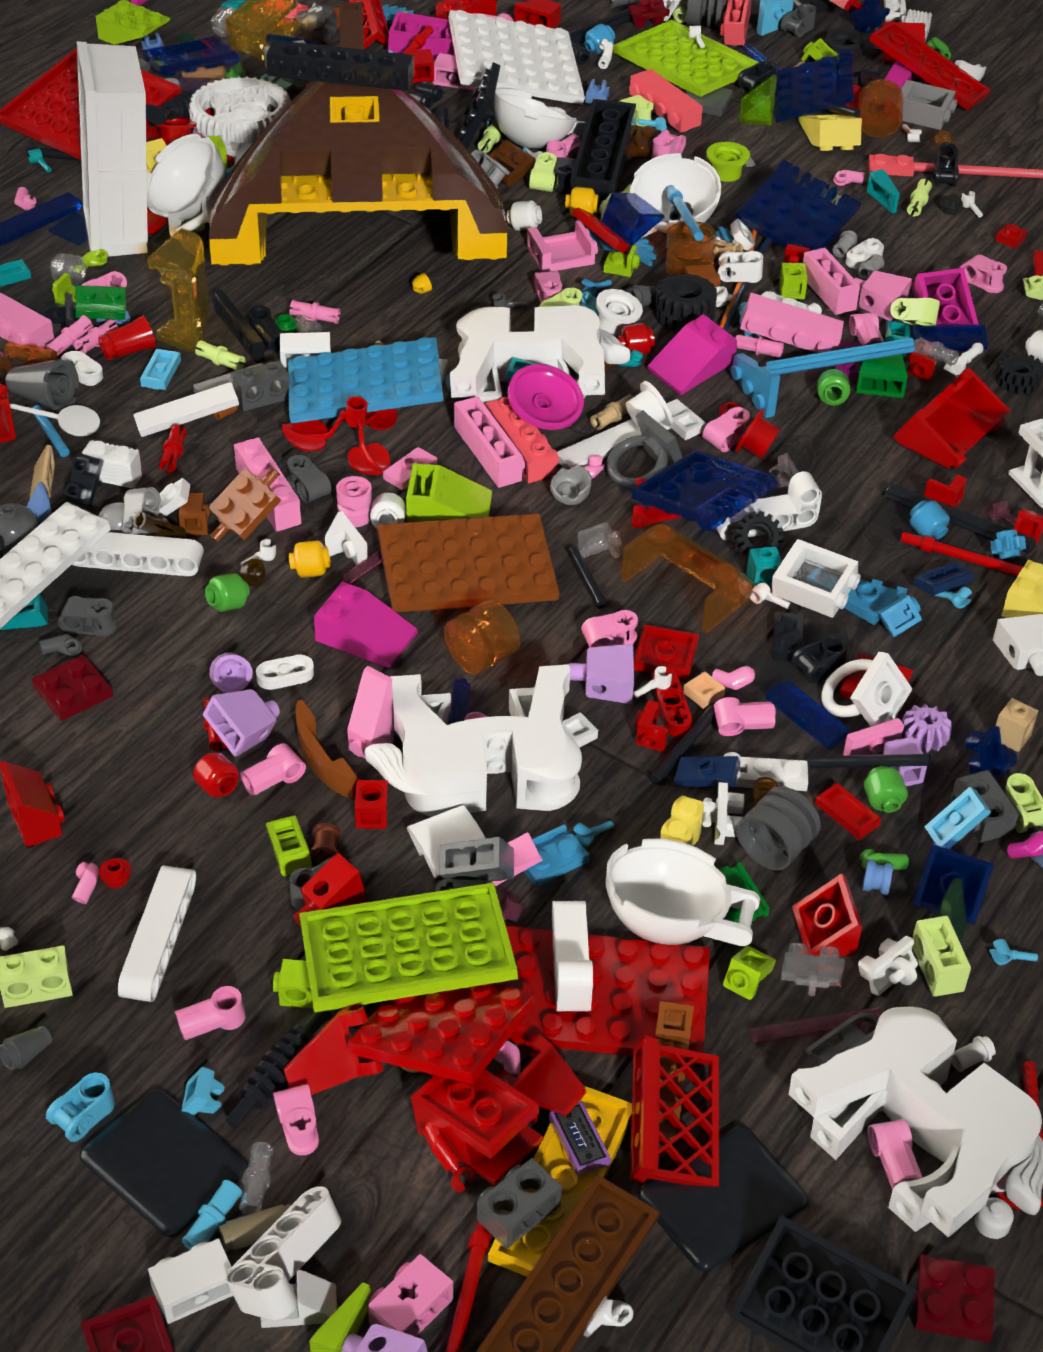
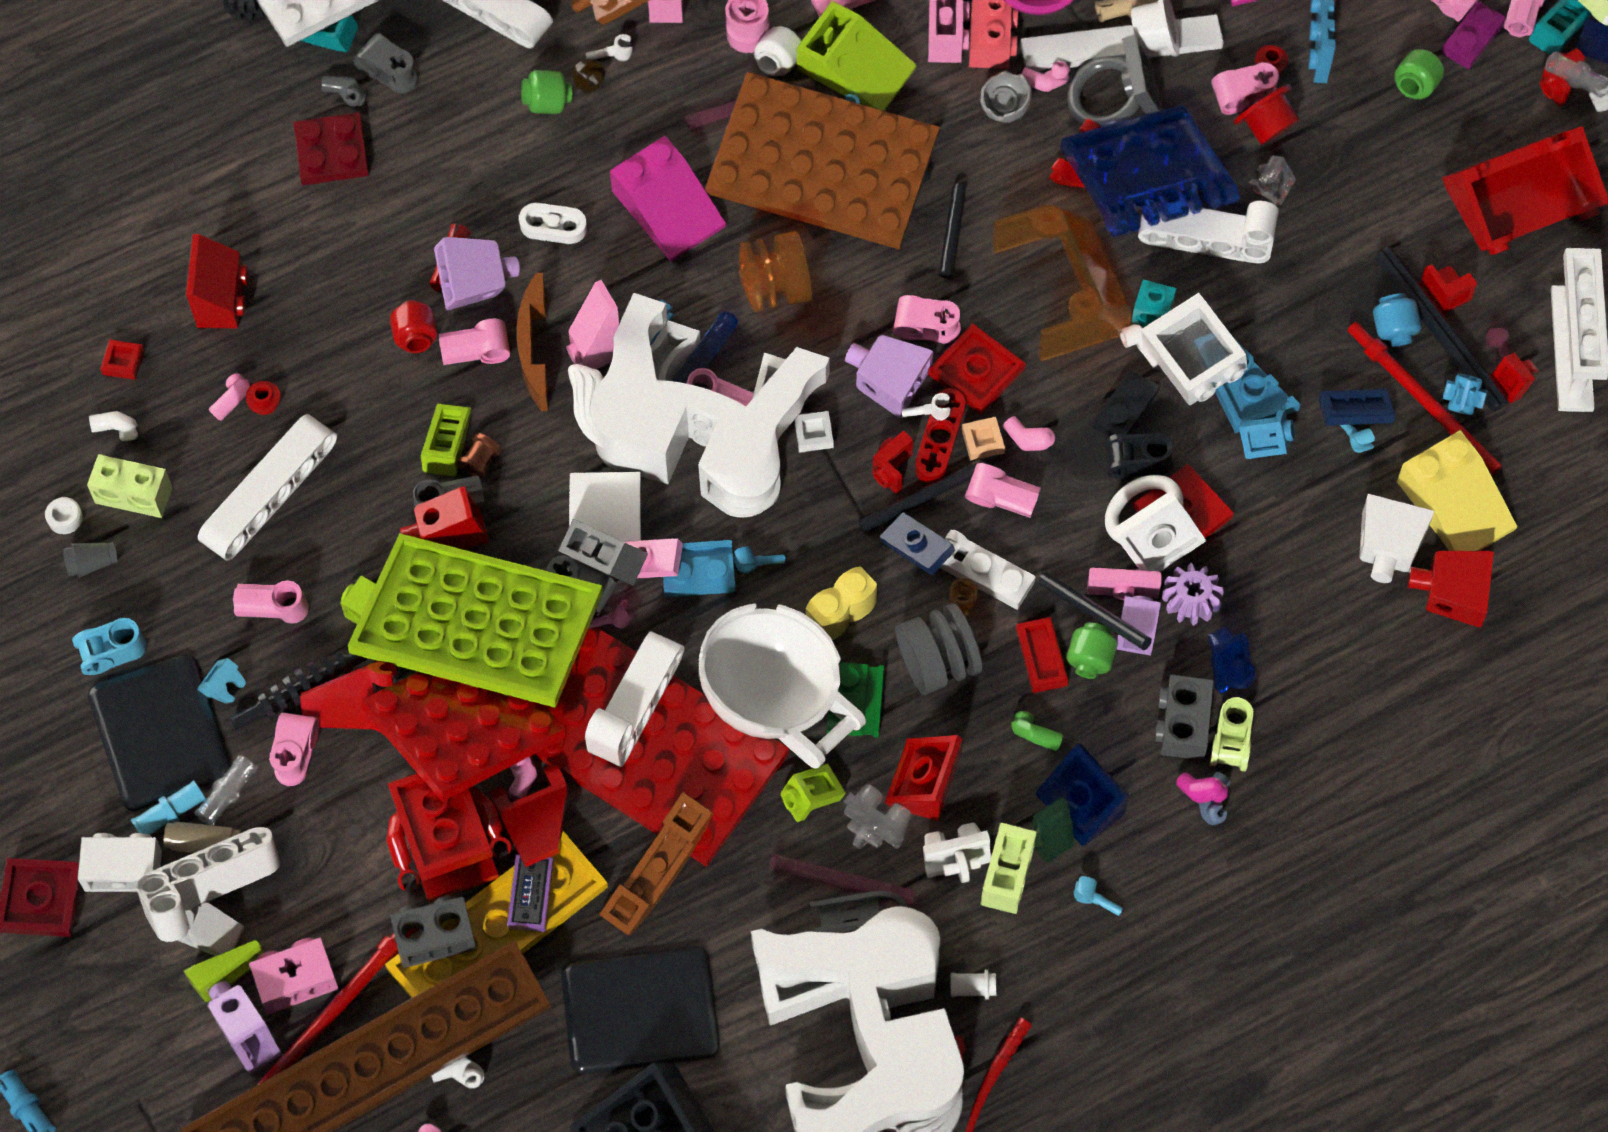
camera: 30 degrees right, 20 degrees up
lavender piece [210,653,253,693] -> none
yellow head [289,540,331,578] -> none
white slope [325,511,368,567] -> none
red brick [355,780,388,829] -> none
clear bracket [578,522,622,559] -> none
red fence [630,1036,719,1187] -> none
white plate [670,410,706,440] -> none
white hips [702,782,744,845] -> none
black tyre [731,511,784,563] -> none
dark azure axle [766,338,915,375] -> none
clear blue tile [766,679,850,750] -> none
green torso [856,354,908,398] -> none
medium blue wheel [862,859,893,895] -> none
bright pink piece [868,1119,923,1190] -> none
medium azure plate [924,787,991,852] -> none
tan brick [992,698,1039,752] -> none

